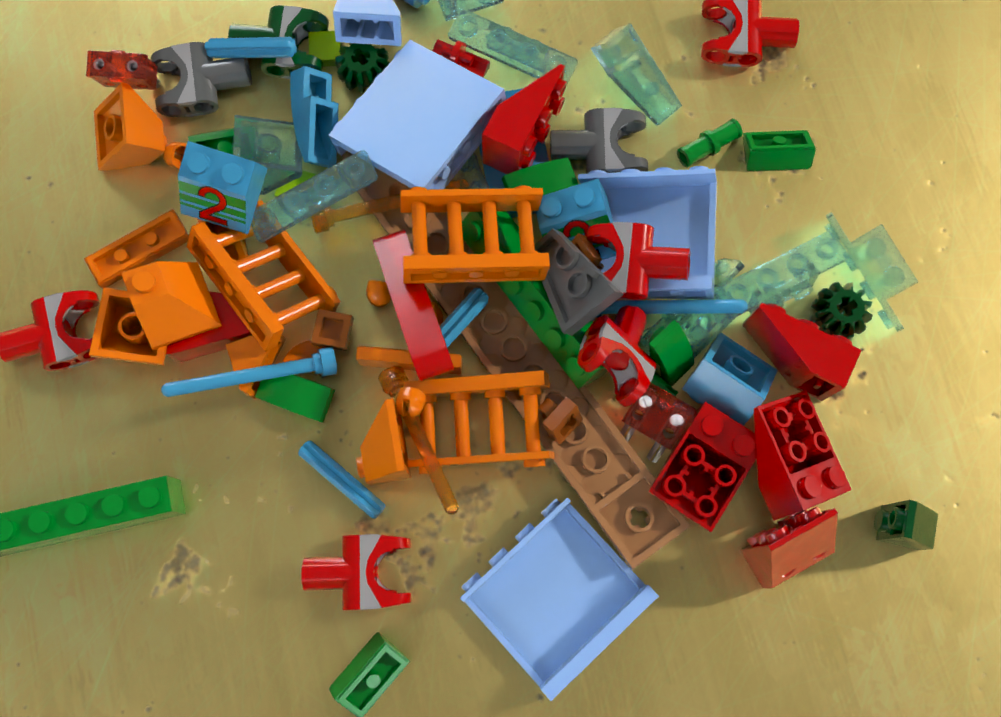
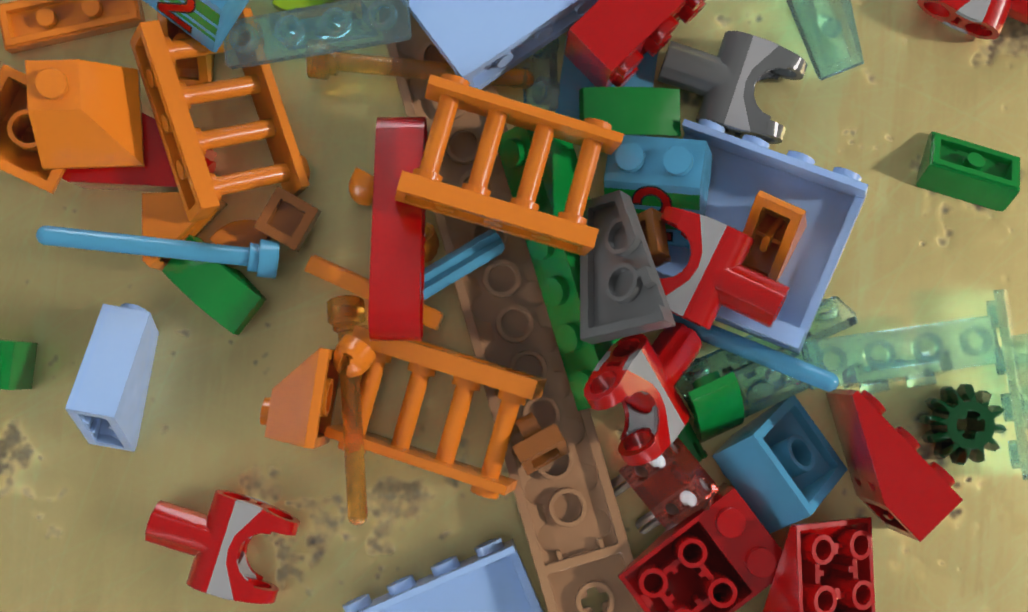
camera: 15 degrees right, 10 degrees up
dark azure axle [298,440,386,519] -> none
green pin [677,118,743,167] -> none
none -> light blue slope [65,303,159,452]
none -> orange slope [742,190,807,281]

